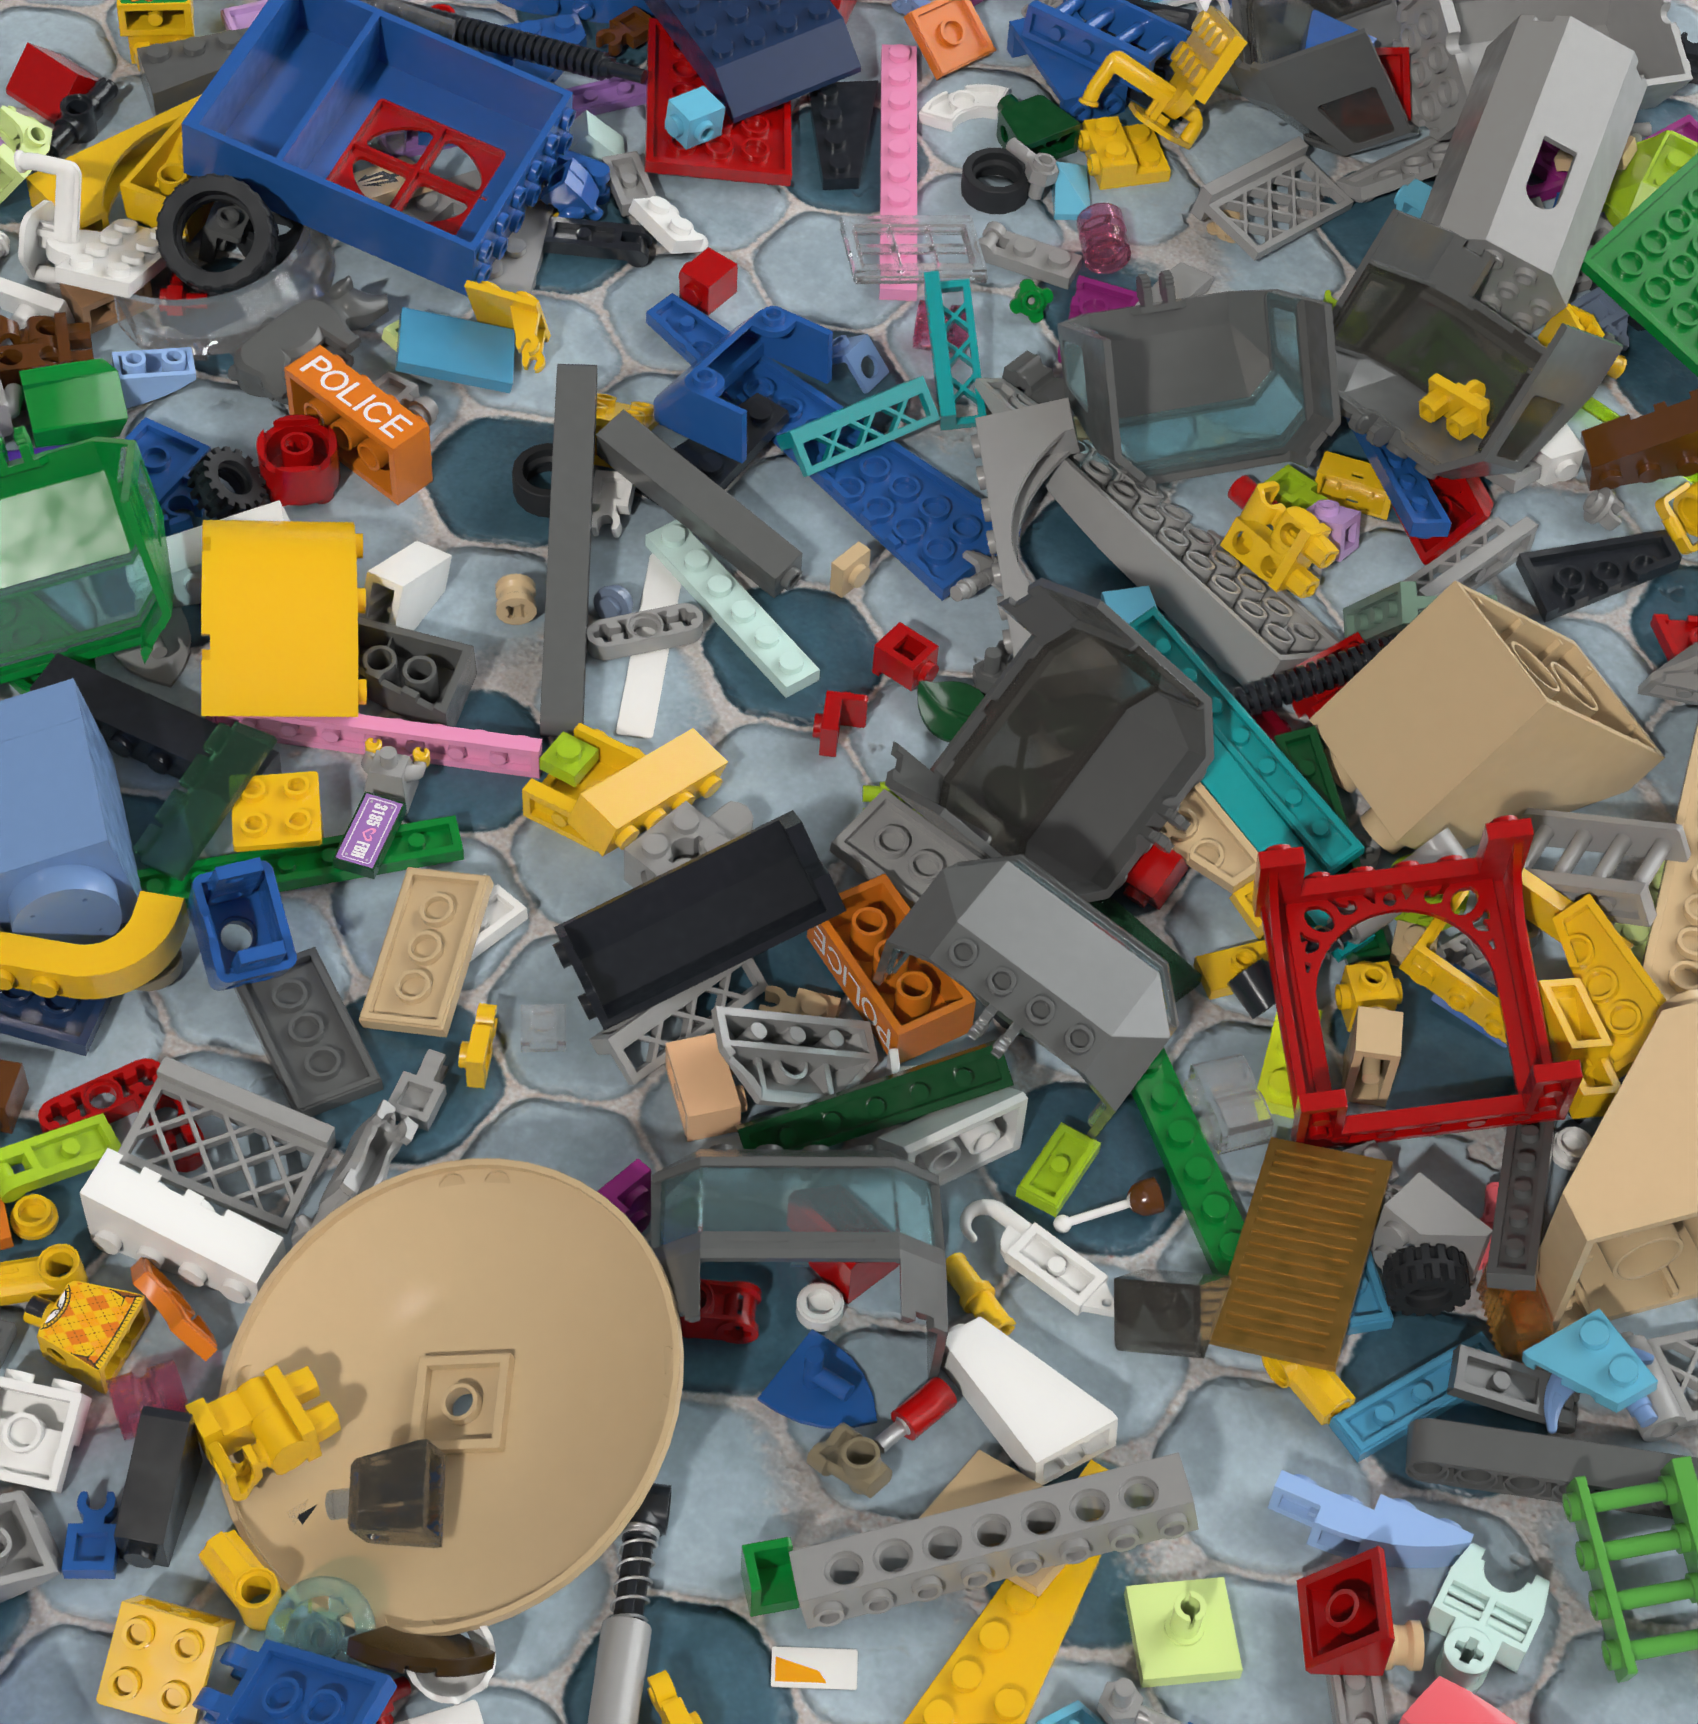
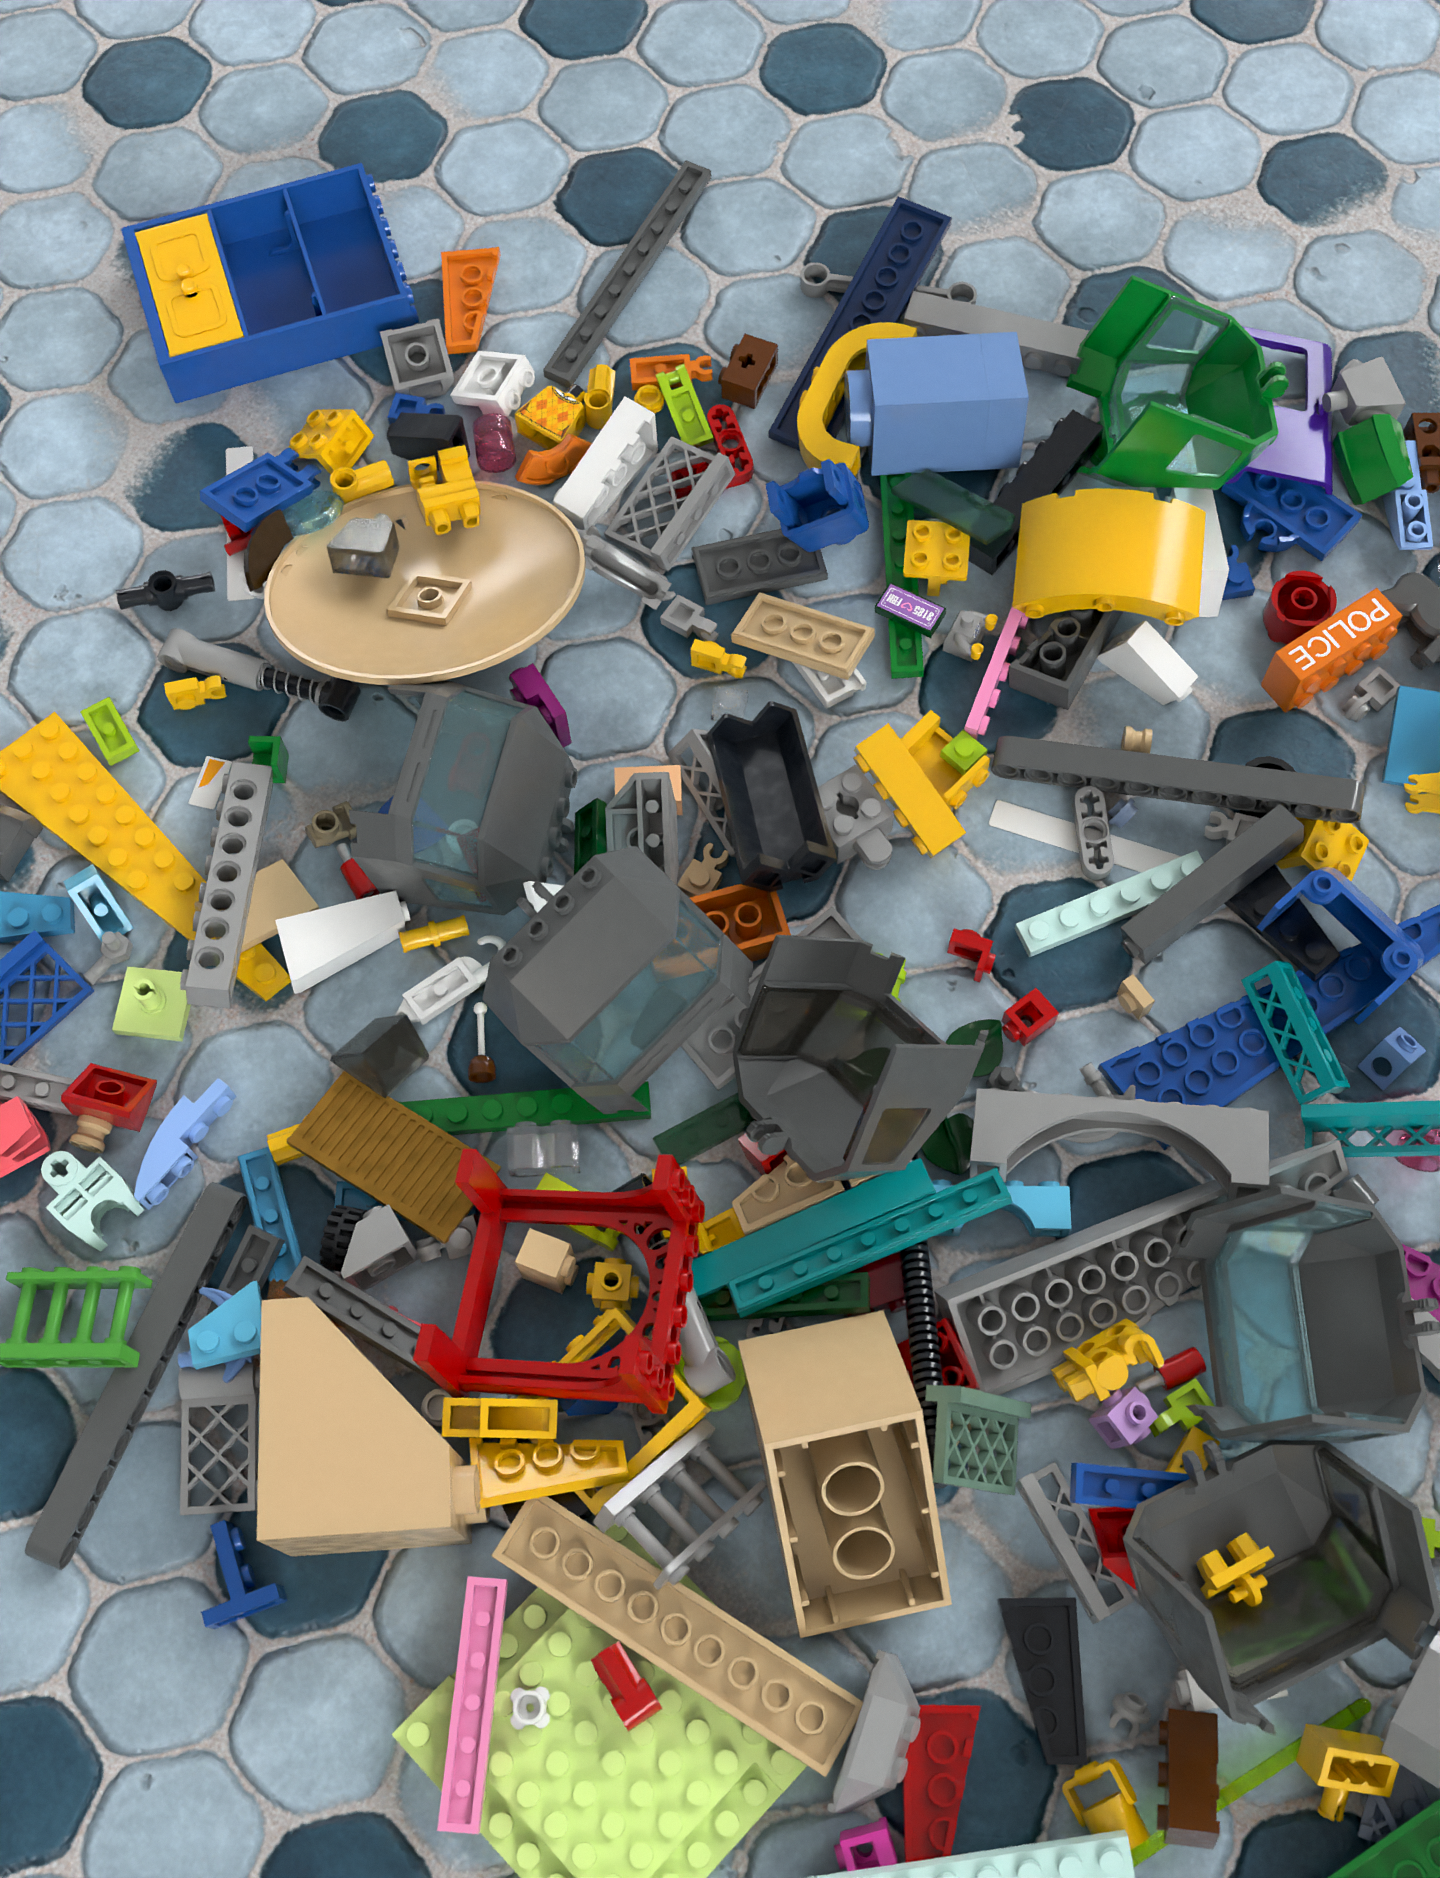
camera: 110 degrees right, 15 degrees up
black tyre [187,446,266,520] -> none

